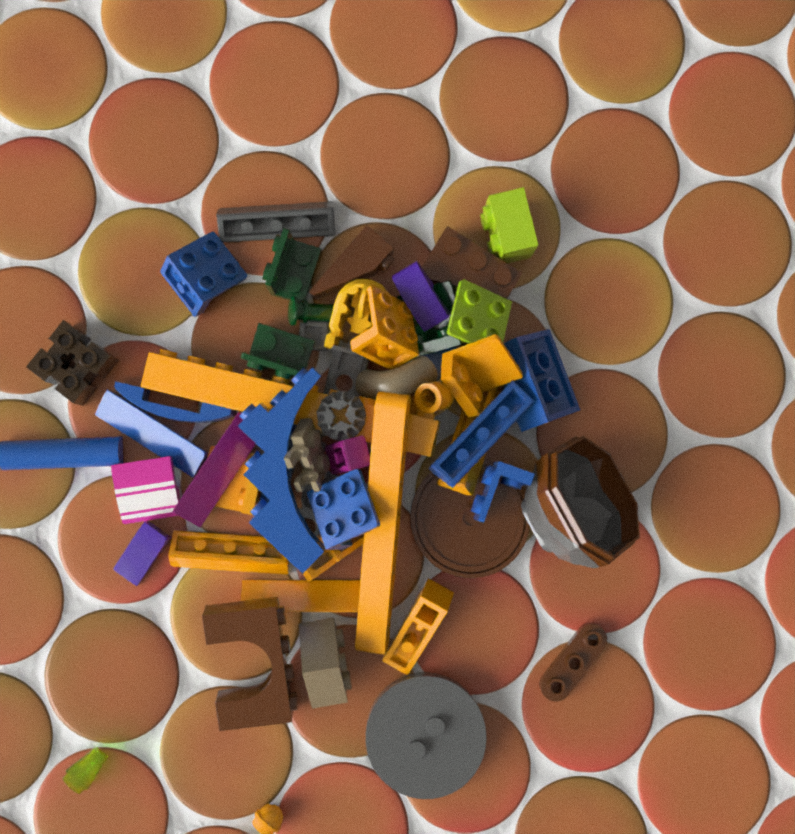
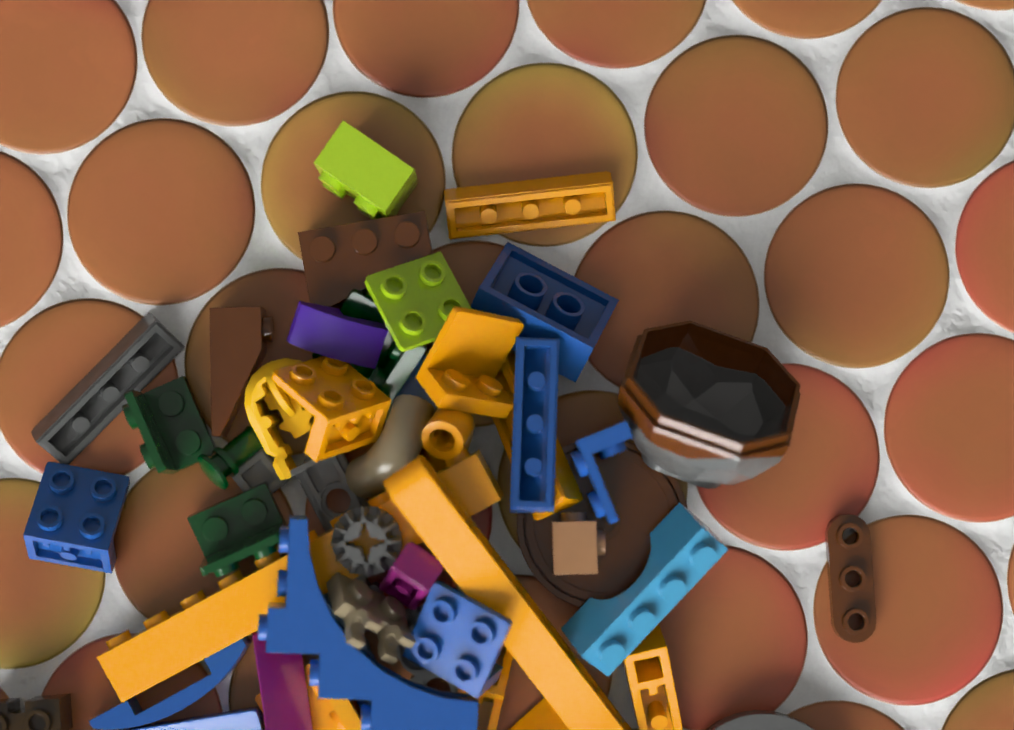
camera: 30 degrees left, 0 degrees up
none -> light orange slope [444,171,616,239]
none -> medium nougat brick [552,512,606,575]
none -> dark azure arch [561,502,728,677]

